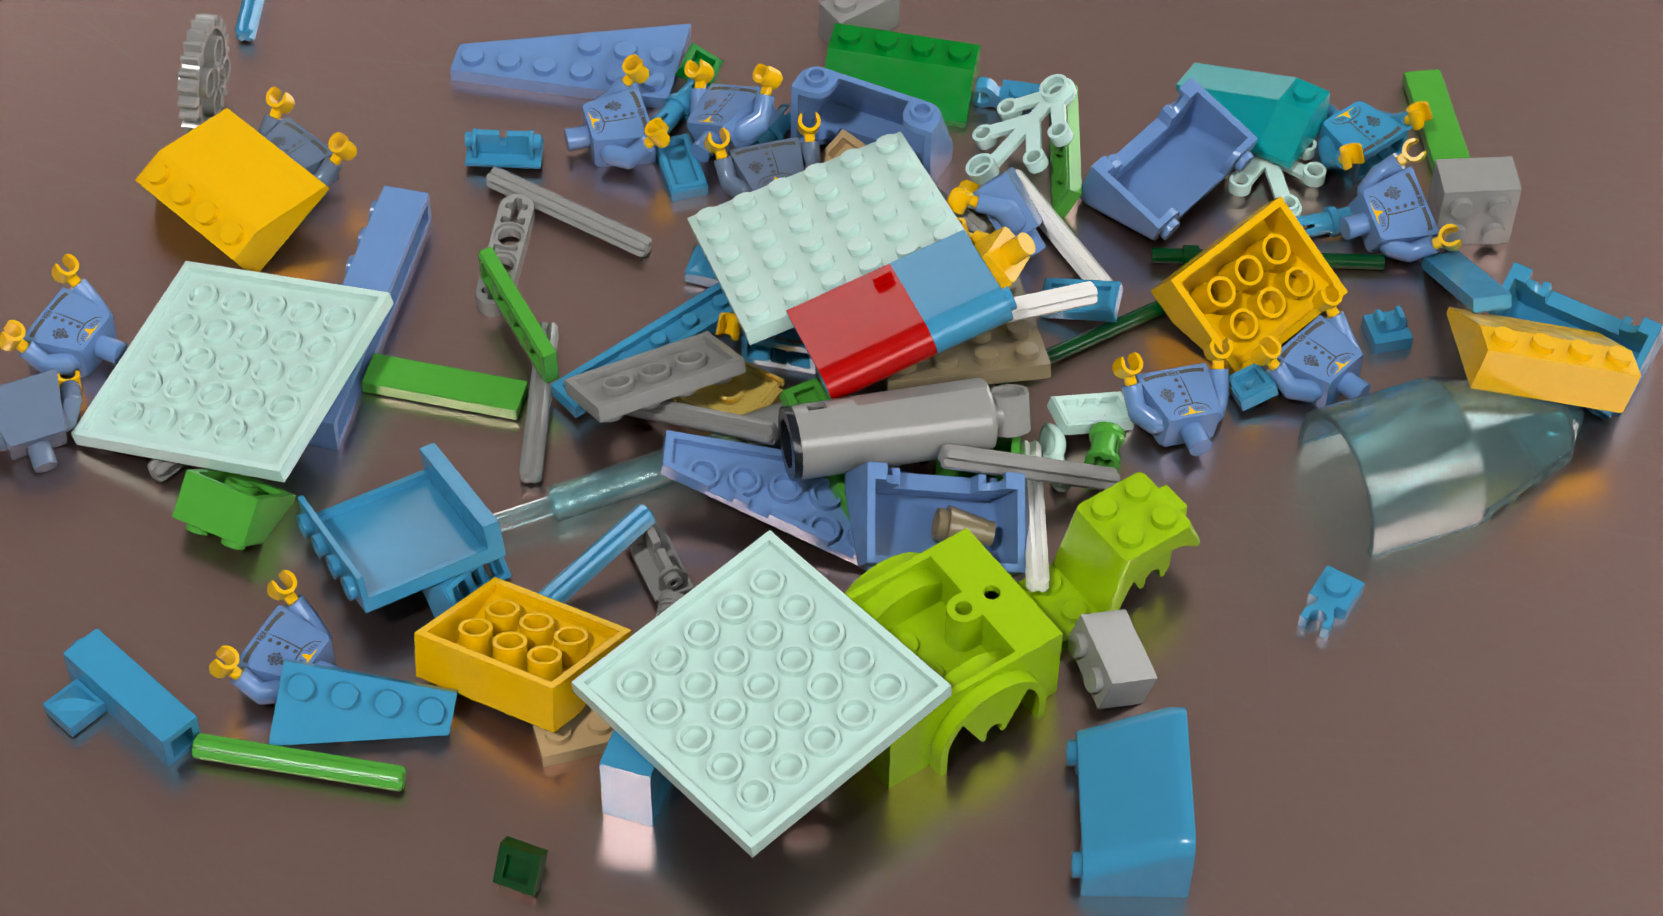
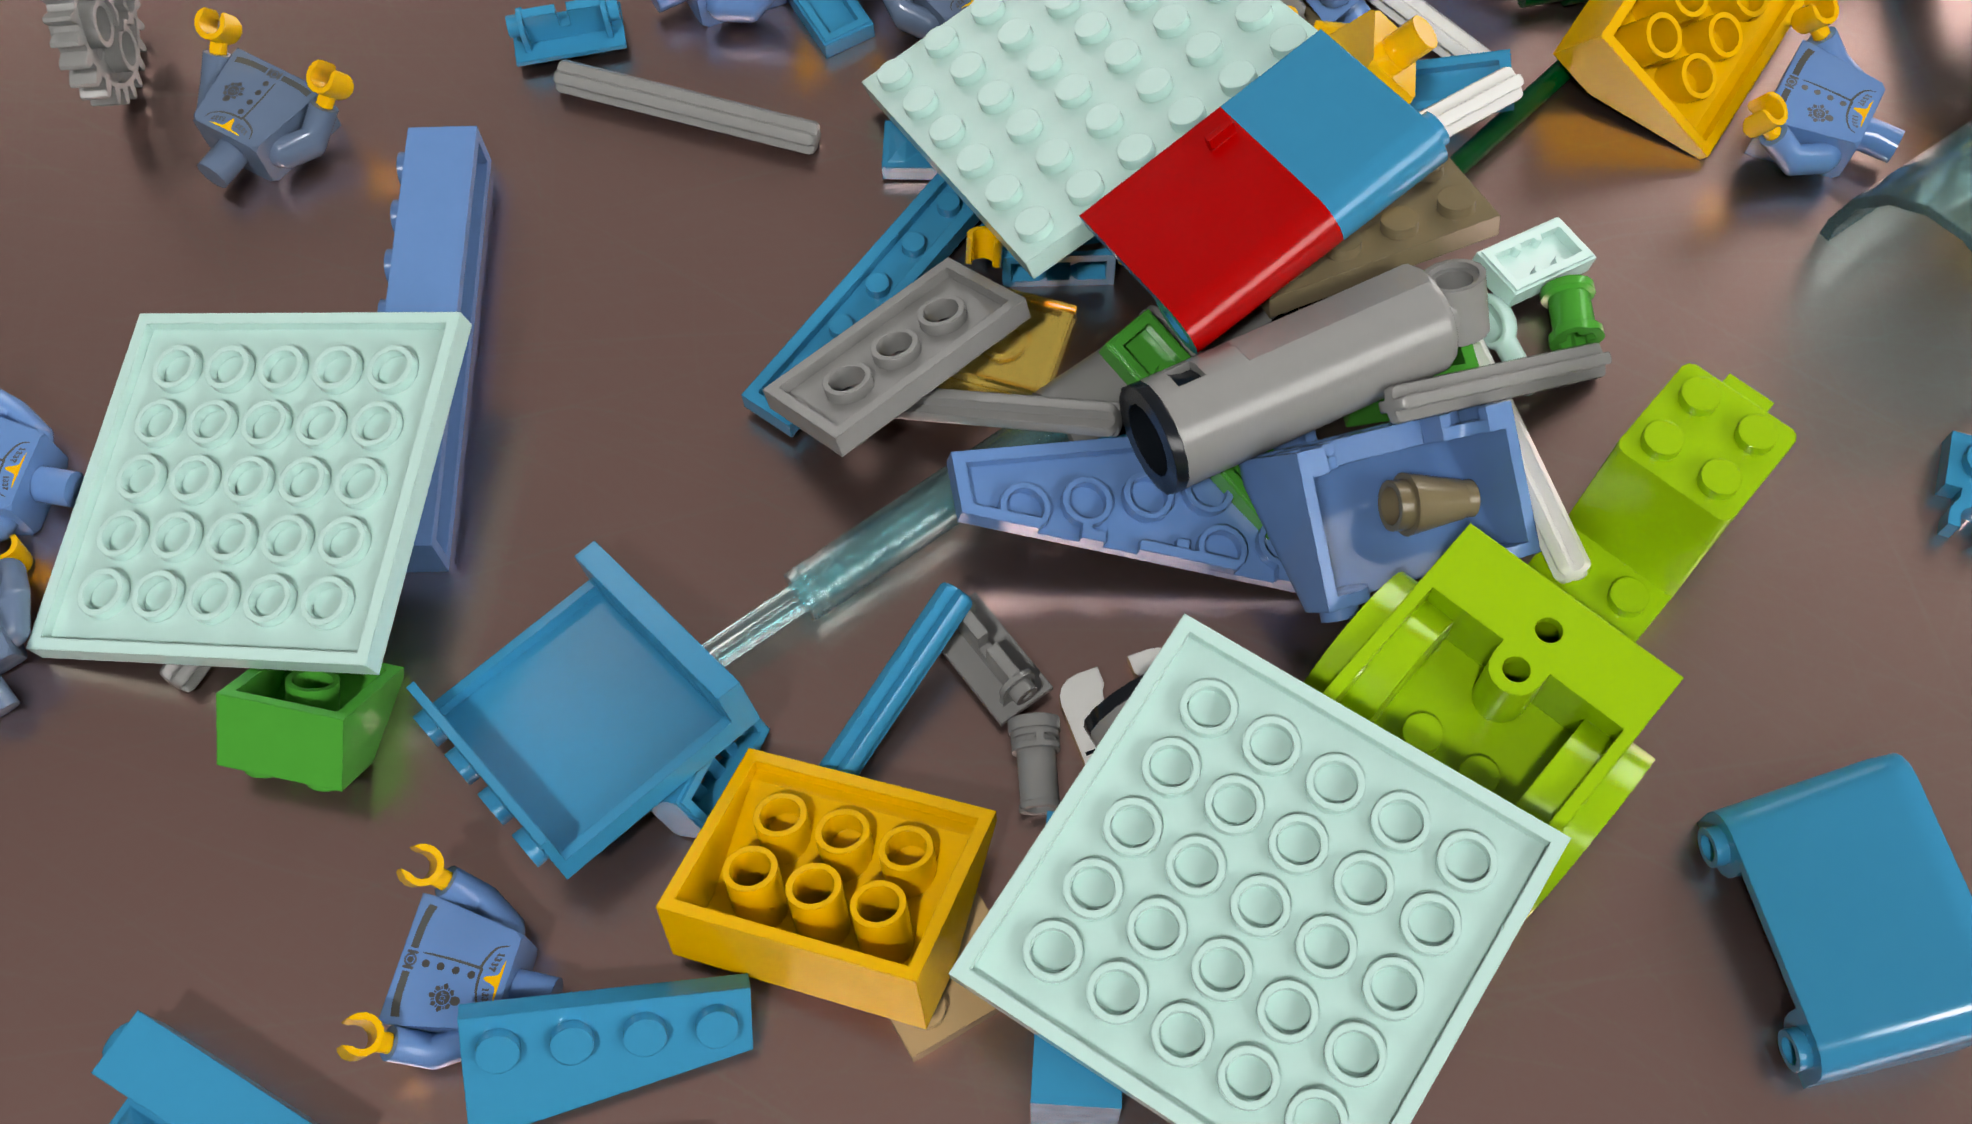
camera: 10 degrees left, 15 degrees up
yellow slope [135,108,330,272] -> none
bright green tile [361,353,528,420] -> none
light grey beam [476,194,535,317] -> none
bright green tile [478,247,559,383] -> none
light grey axle [519,322,559,484] -> none
light grey brick [1067,609,1158,709] -> none
medium blue torso [1112,338,1233,456] -> none
dark azure tile [1229,363,1279,411] -> none
dark azure tile [1361,306,1413,355] -> none

